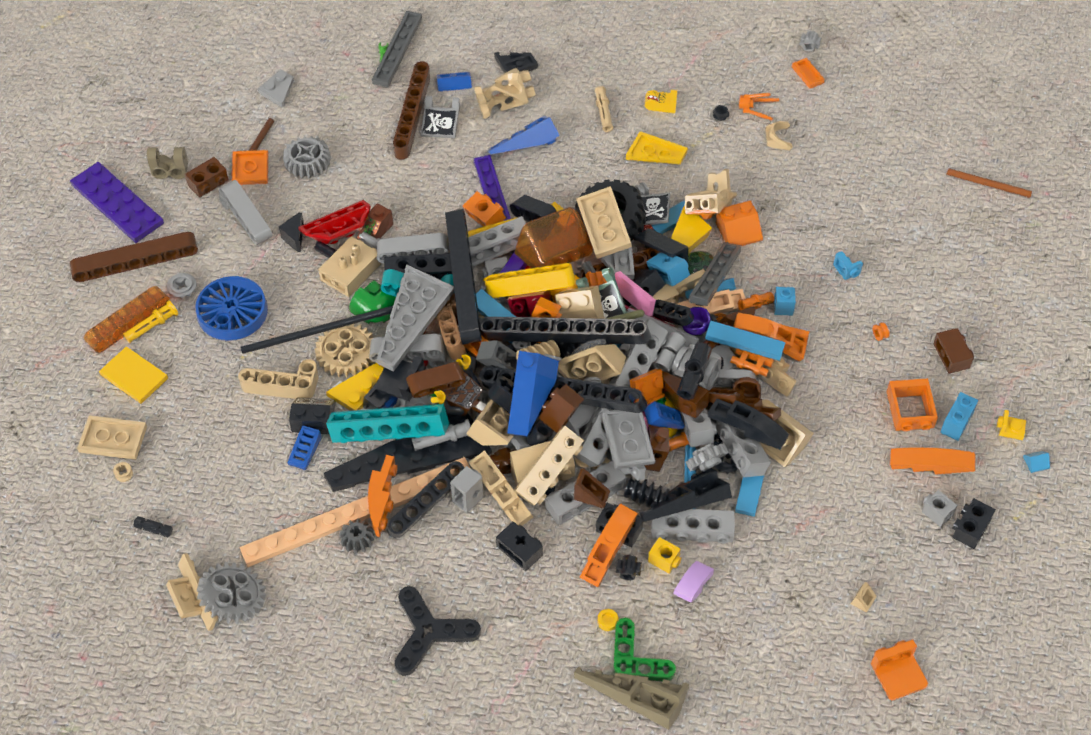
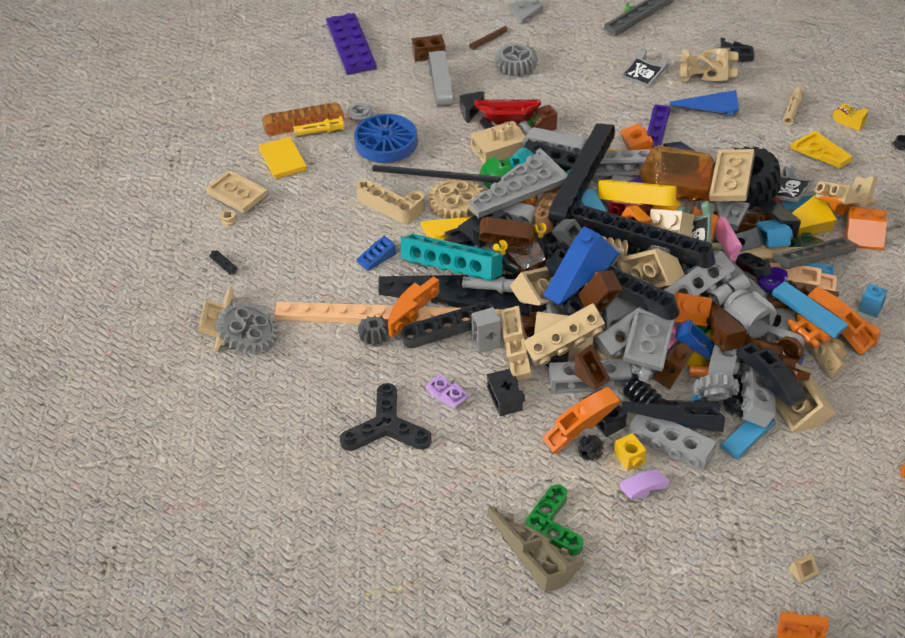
camera: 30 degrees right, 10 degrees down
reddish brown beam [70,232,198,282] -> none
dark tan piece [147,147,188,179] -> none
orange tile [232,150,269,185] -> none
black slope [289,398,336,434] -> none
reddish brown beam [393,61,430,160] -> none
blue slope [436,72,472,91] -> none
yellow tile [597,609,618,631] -> none
black piece [677,342,712,400] -> none
orange pin [737,292,774,310] -> none
none -> lavender slope [425,374,469,408]

